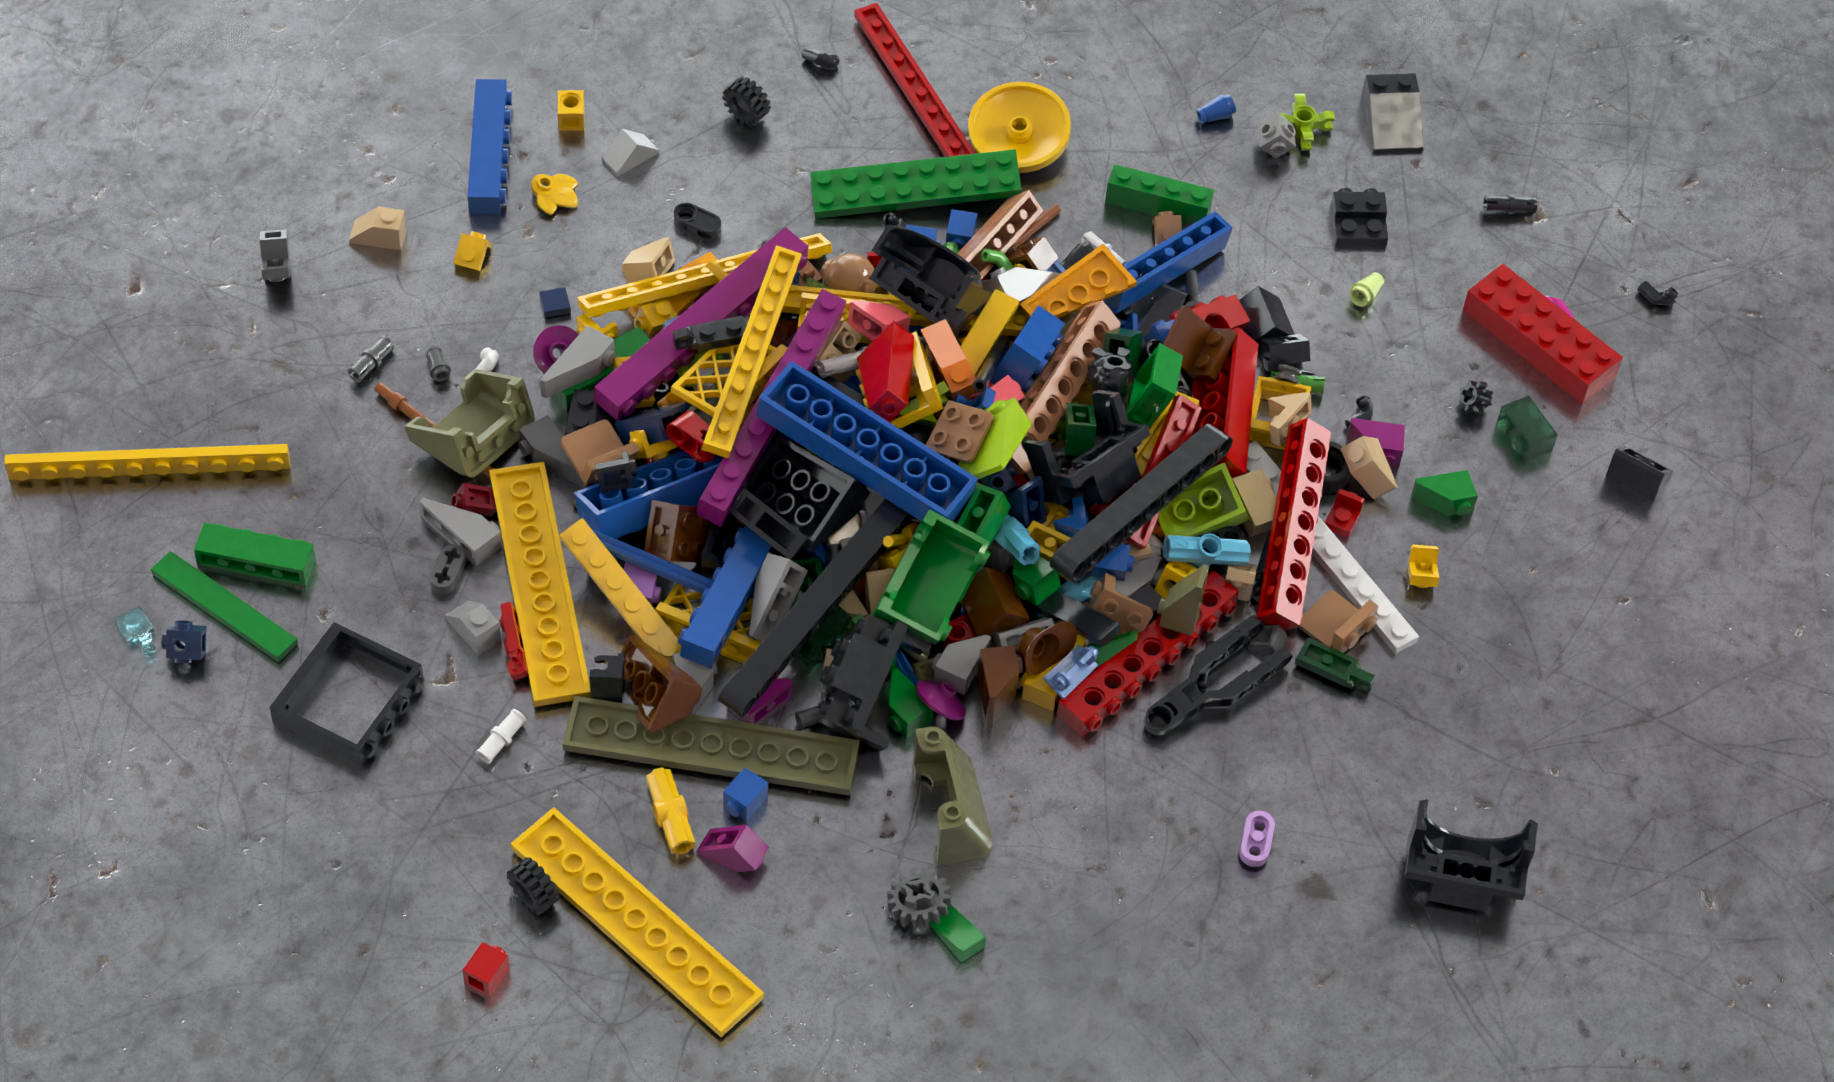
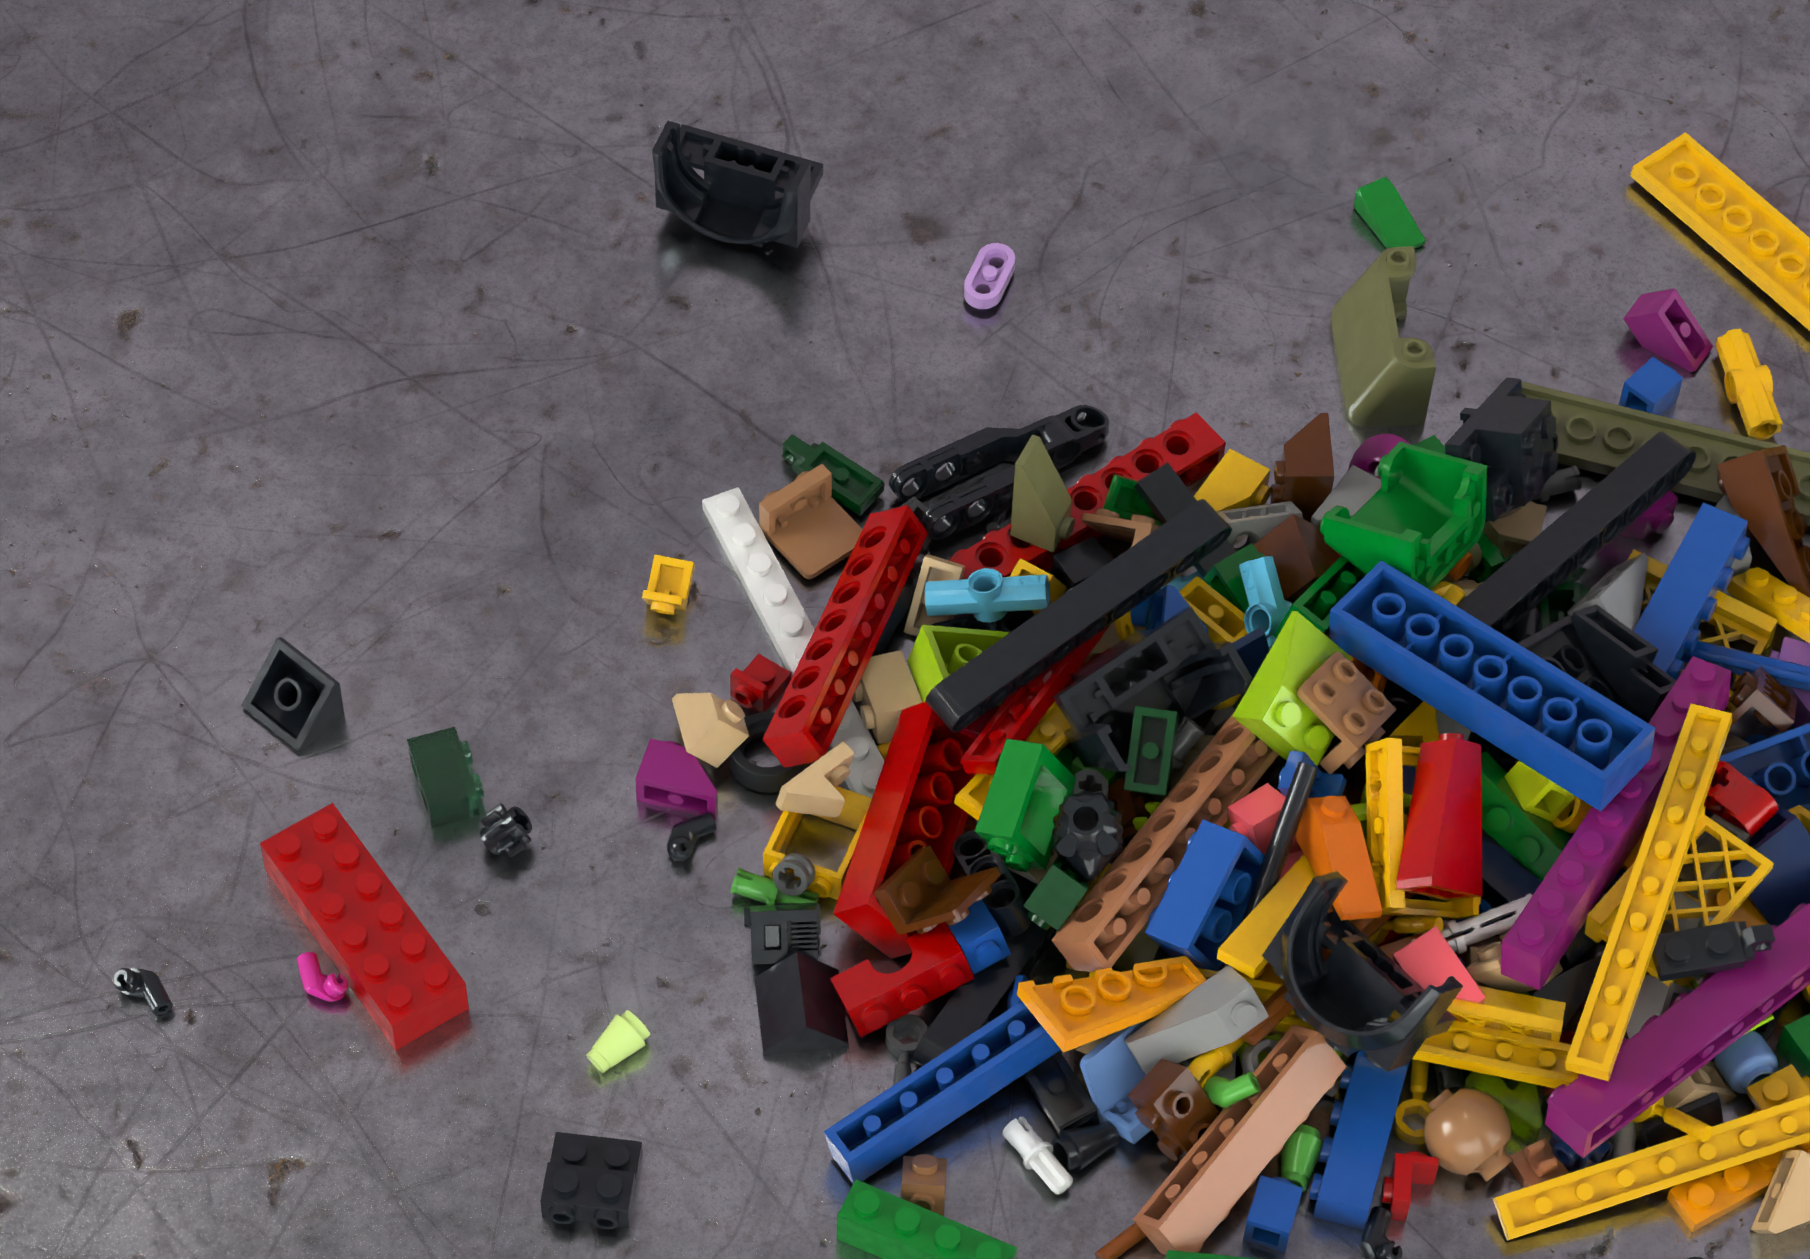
camera: 170 degrees left, 0 degrees up
dark grey gear [887,869,952,929] -> none
reddish brown piece [1015,621,1077,675] -> none
medium blue hinge [1043,644,1098,699] -> none
green slope [1411,470,1478,516] -> none
black pin [1483,194,1537,215] -> none

